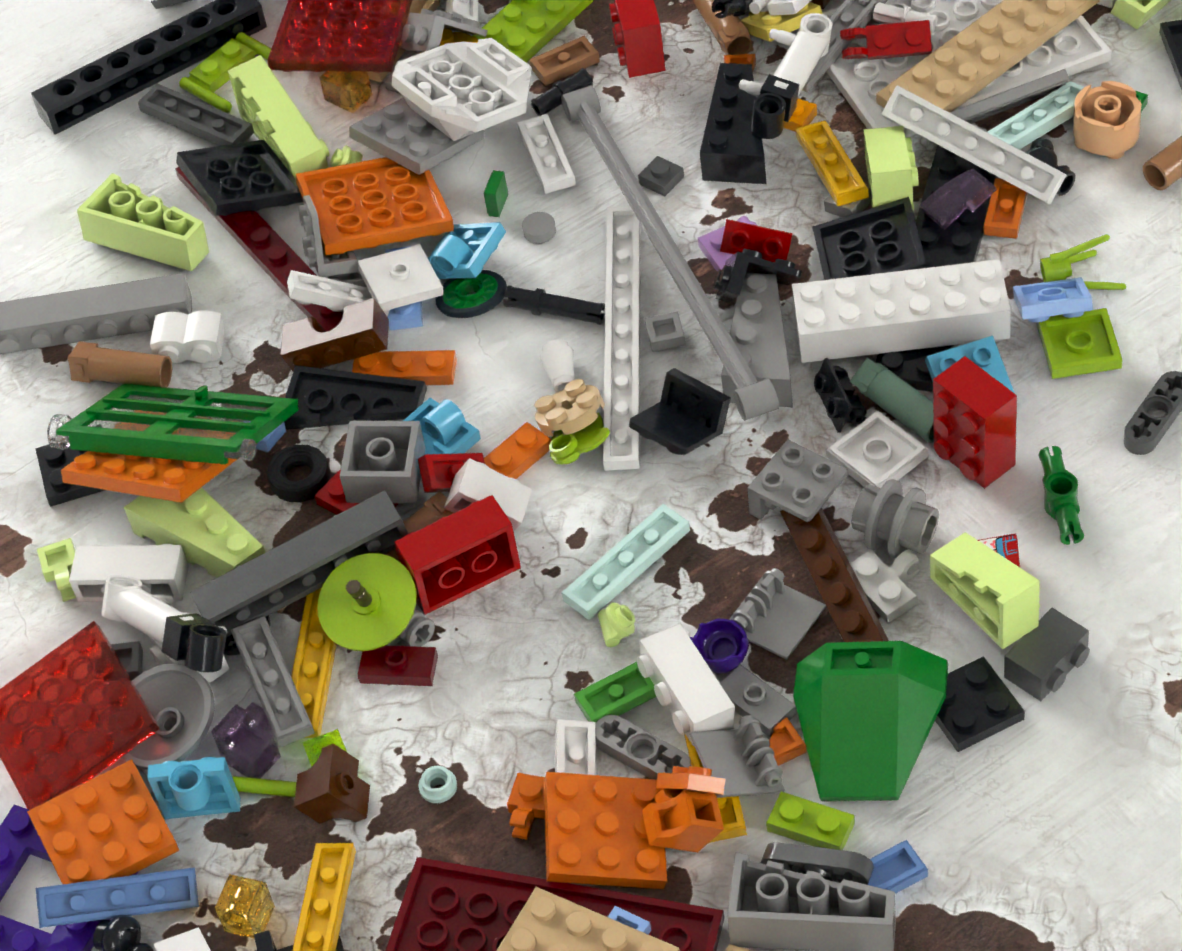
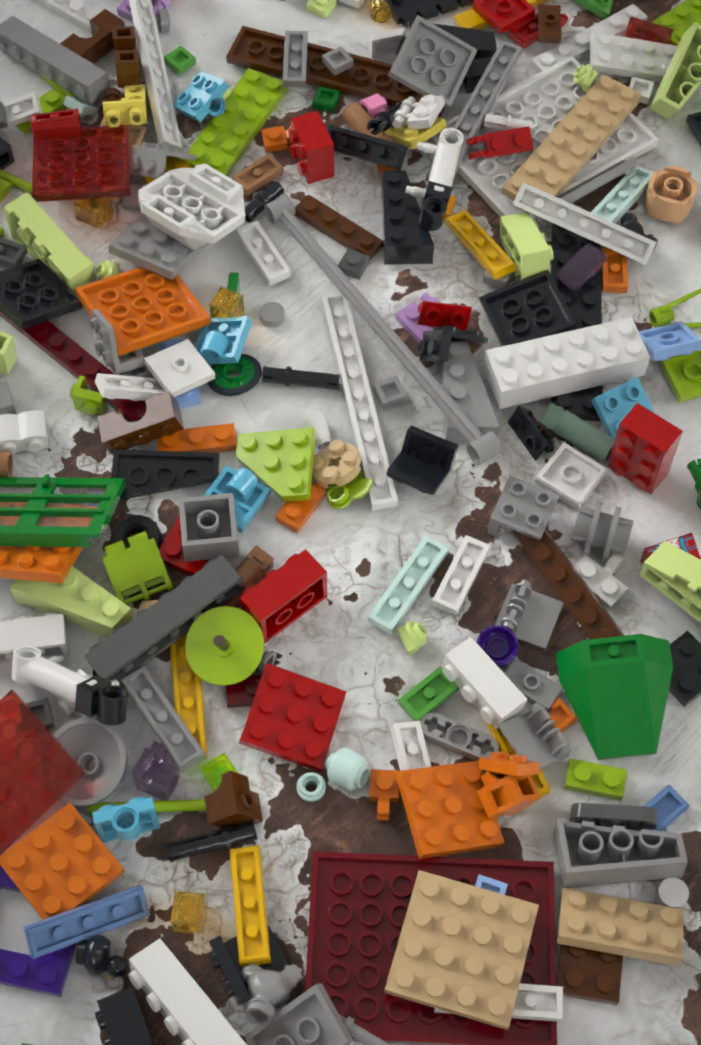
camera: 20 degrees left, 10 degrees up
red plate [418,453,485,493] -> none
white brick [444,458,533,531] -> none
none -> lime bracket [70,376,108,415]
none -> lime plate [102,531,174,605]
none -> black pin [166,821,258,863]
none -> clear yellow brick [209,287,244,318]
none -> lime plate [236,427,316,502]
none -> red plate [239,663,347,772]
none -> orange plate [261,126,291,153]
none -> reddish brown plate [295,194,384,260]
none -> light aqua head [325,747,371,791]
none -> black plate [327,124,408,170]
none -> white plate [432,535,490,616]

